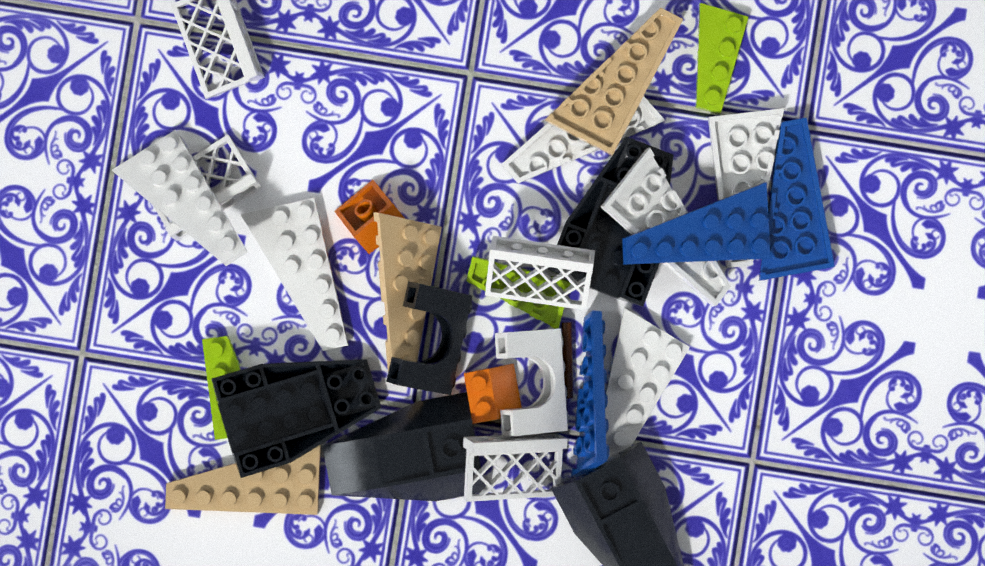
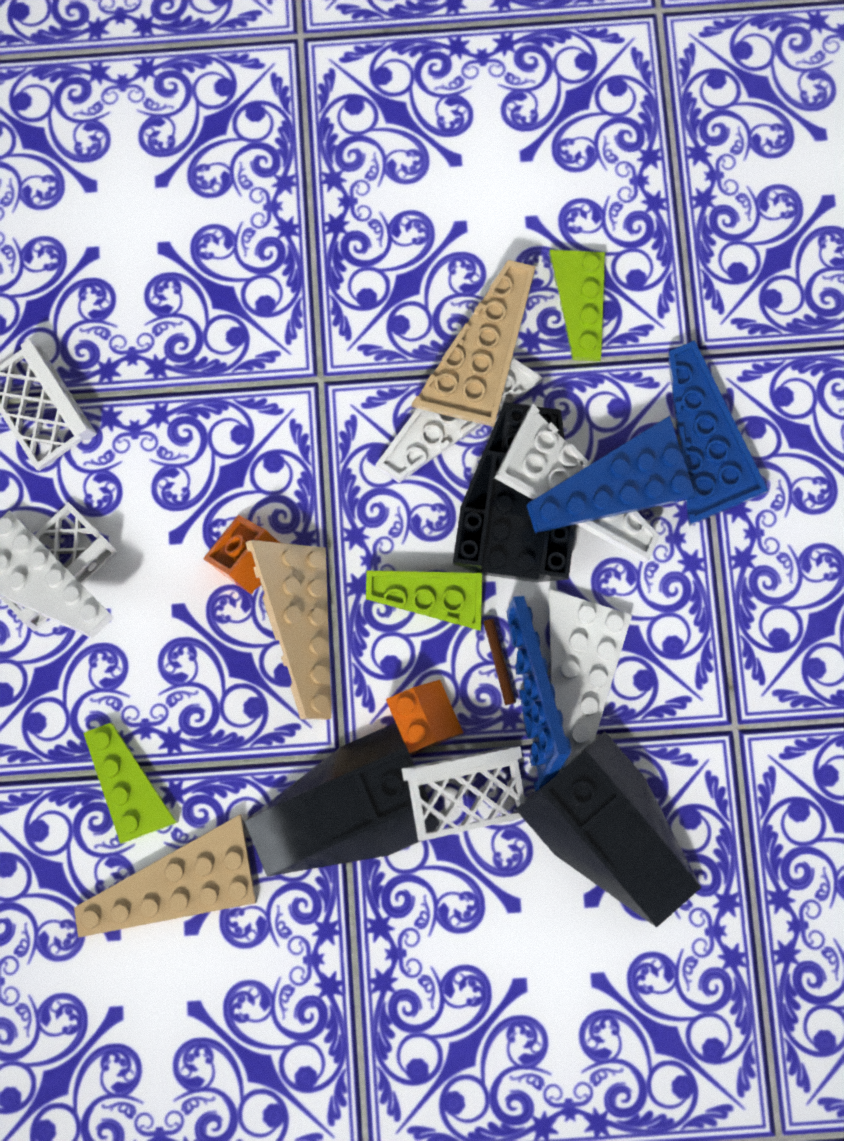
camera: 10 degrees left, 10 degrees down
black wedge [211,359,381,478] -> none
white wing [240,198,349,351] -> none
black arch [386,281,473,395] -> none
white fence [485,236,595,310] -> none
white arch [495,328,569,436] -> none
white wing [708,108,784,268] -> none

